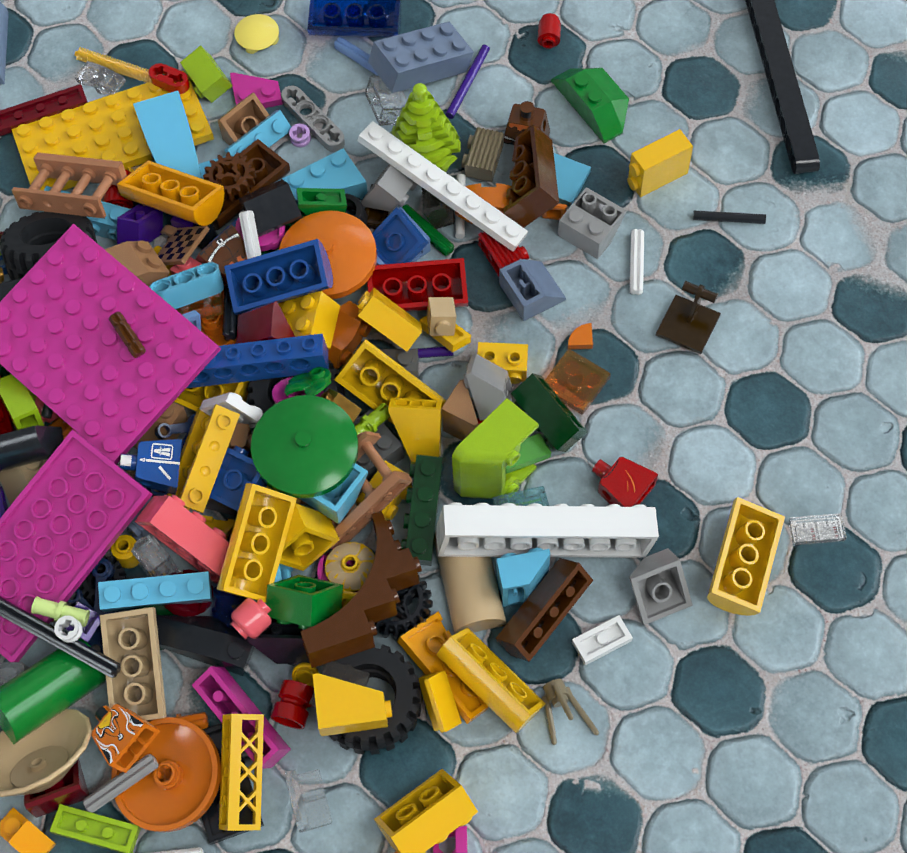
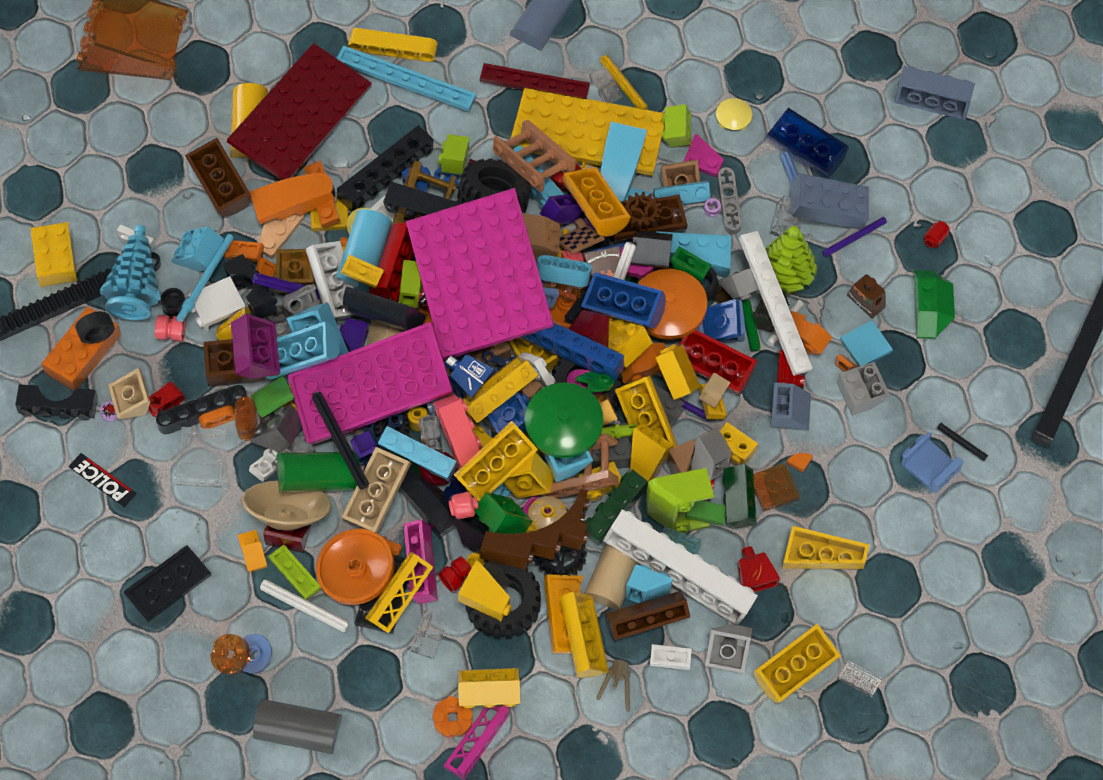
camera: 30 degrees right, 0 degrees up
yellowish green pin [31,597,90,627] -> none
white bush [54,615,83,643] -> none
light grey axle [83,754,159,813] -> none
orange torso [91,703,160,773] -> none
reddish brown axle [109,311,146,358] -> none
red beam [149,63,190,94] -> none
yellow panel [418,670,462,733] -> none
dark tan brick [461,127,504,182] -> none
reddish brown wedge [504,124,559,228] -> none
yellow brick [627,129,693,198] -> none
white axle [630,229,644,295] -> none
dark brown plate [656,281,721,354] -> none
none -> yellow wedge [782,526,870,569]
none -> medium blue panel [901,432,964,494]

